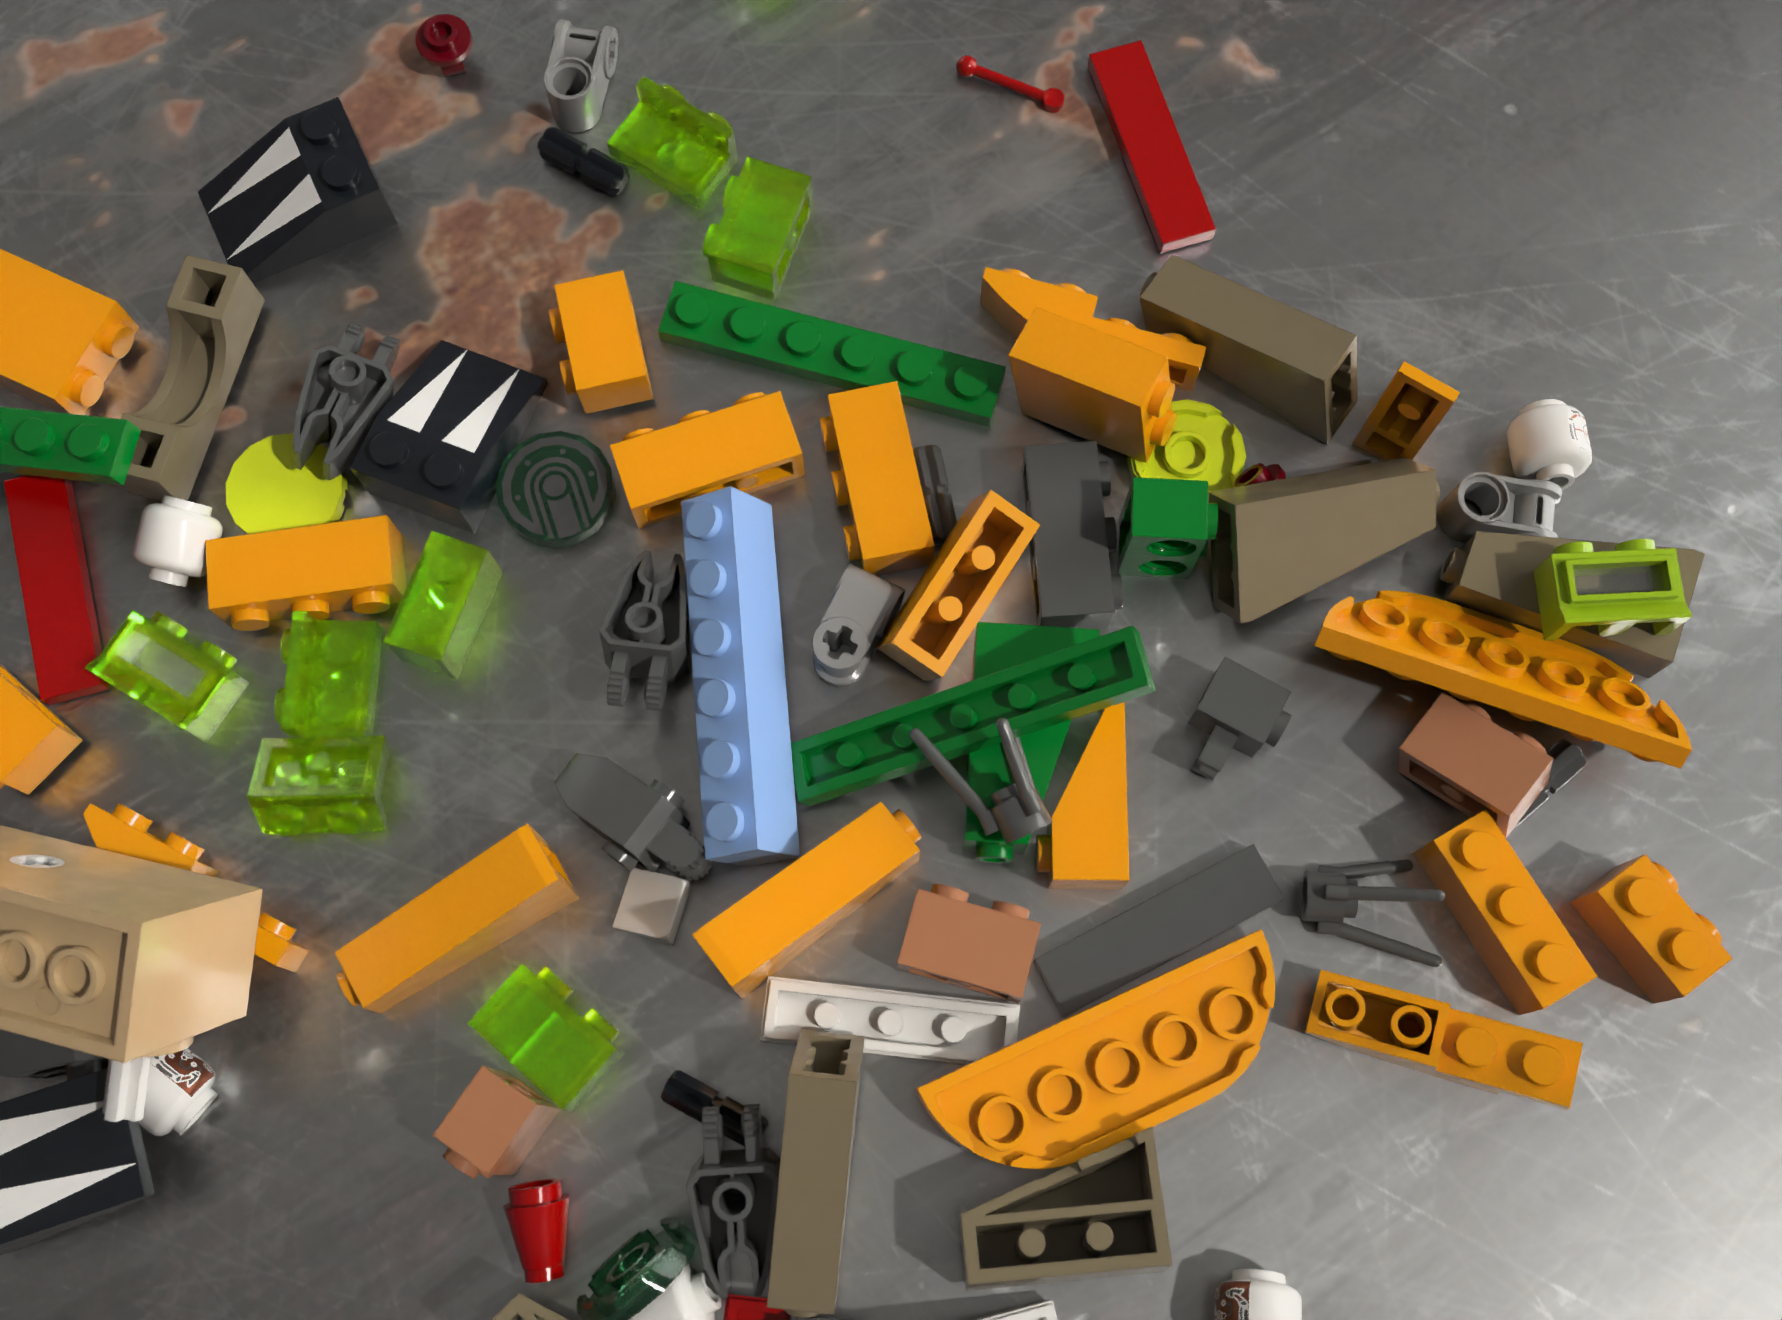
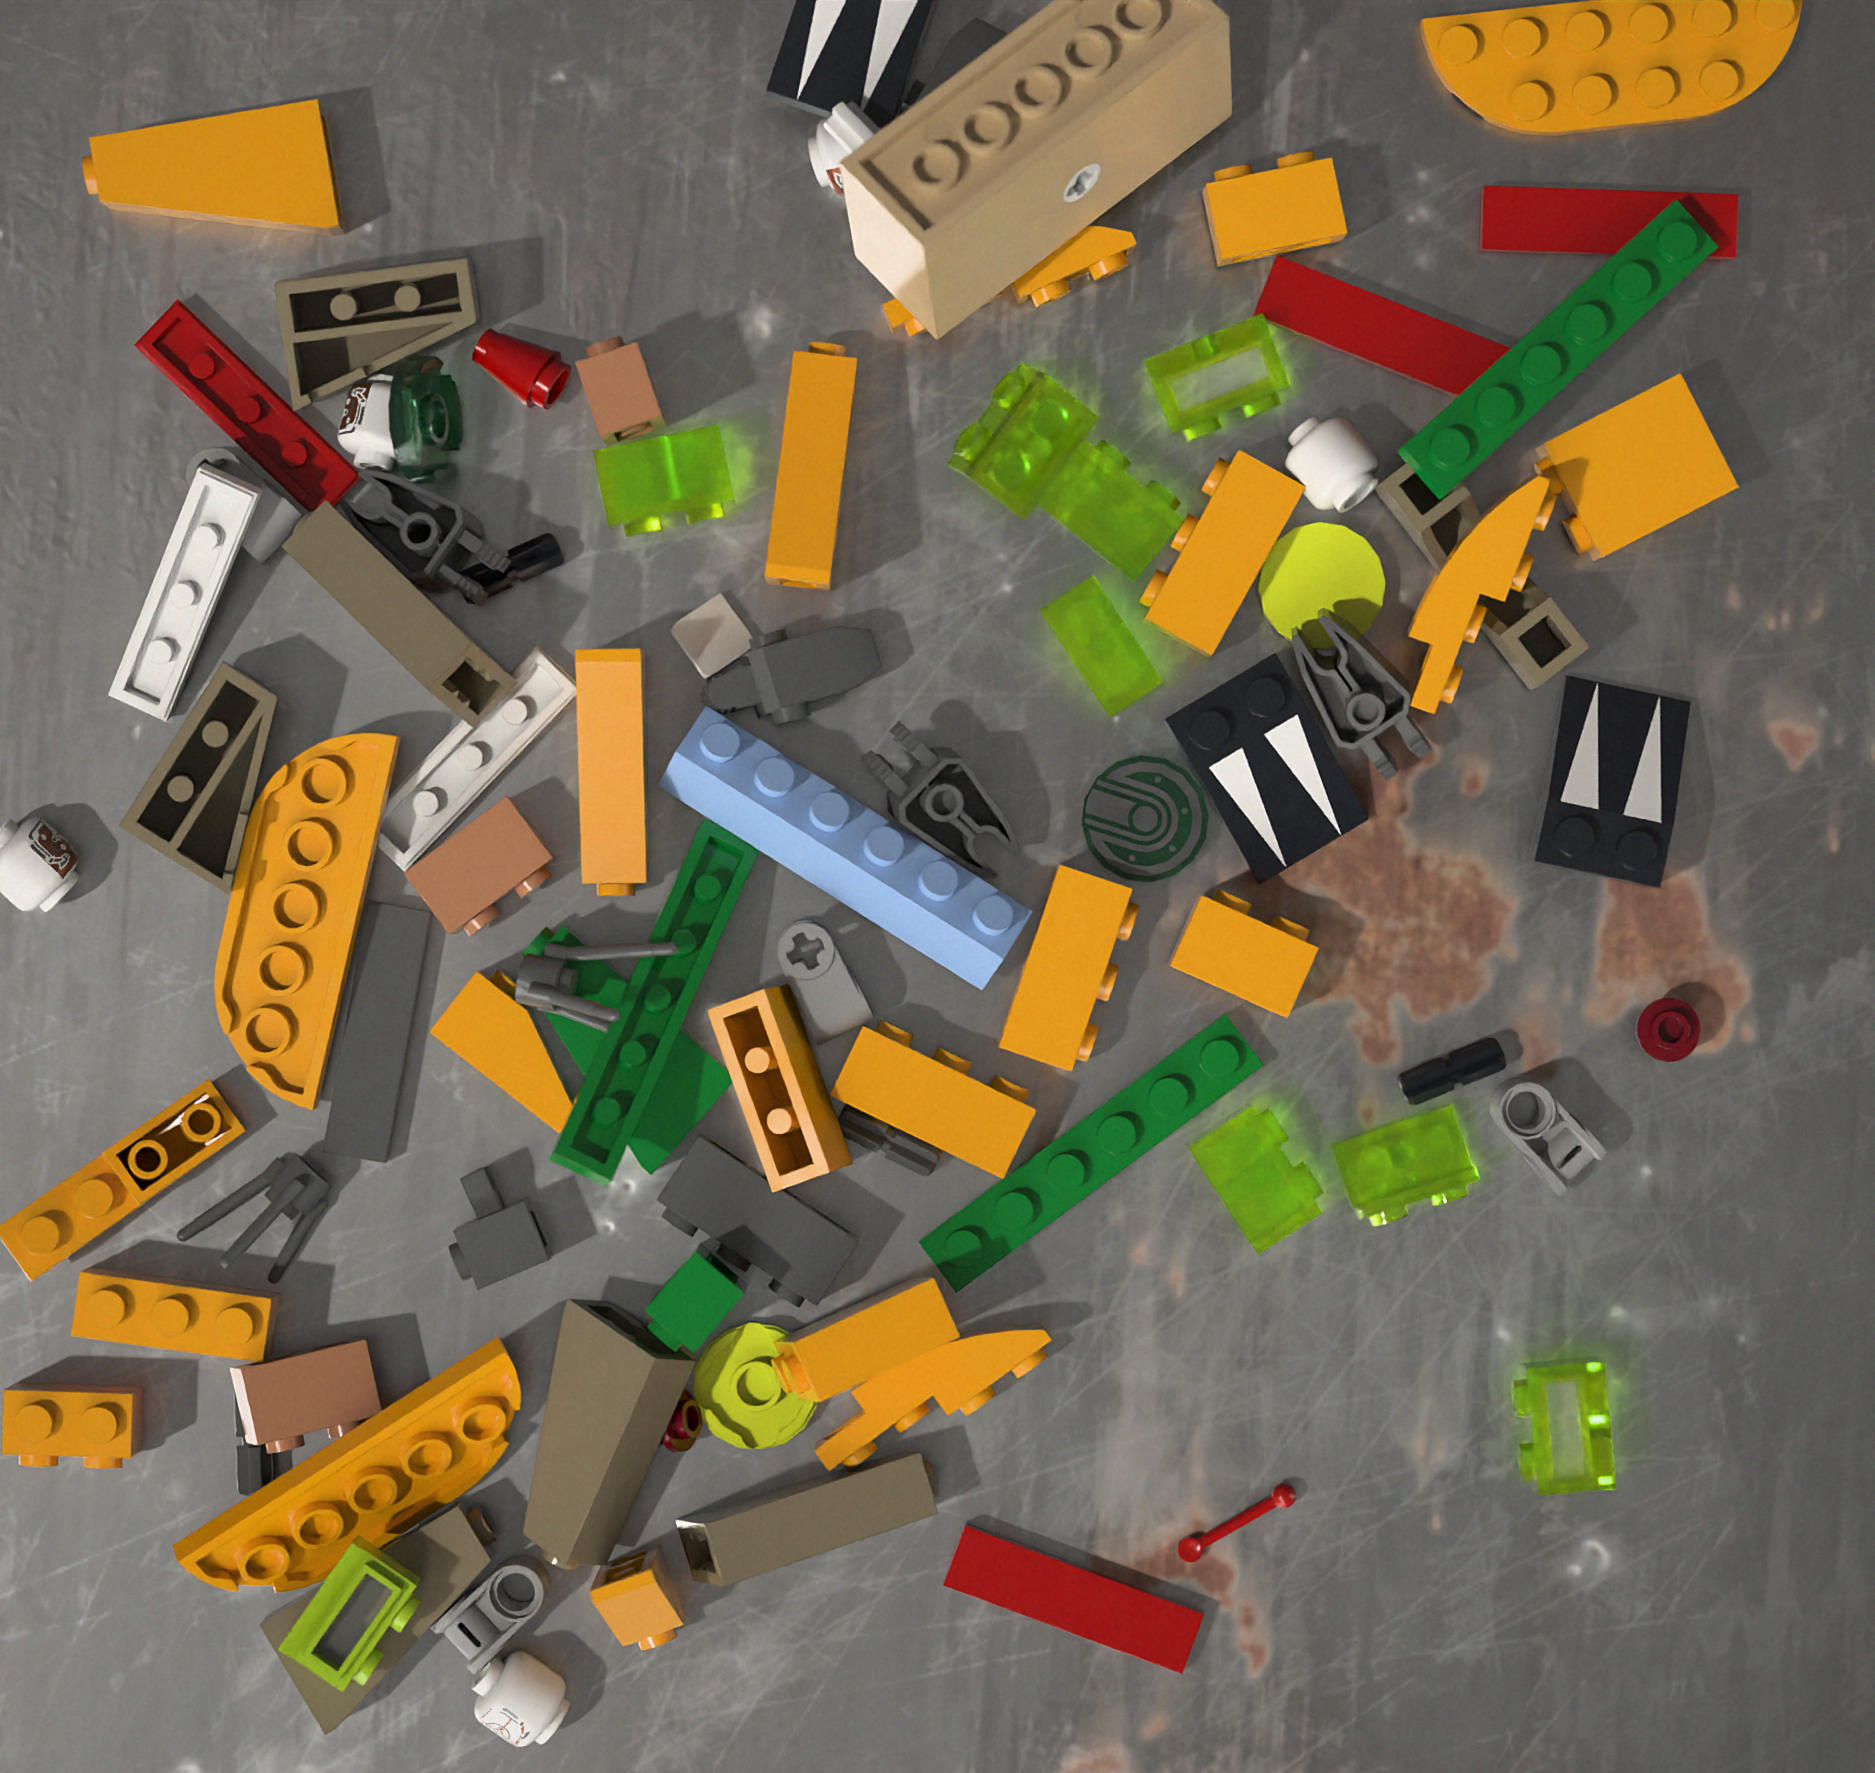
camera: 120 degrees right, 15 degrees up
none -> light orange slope [1407,473,1557,715]

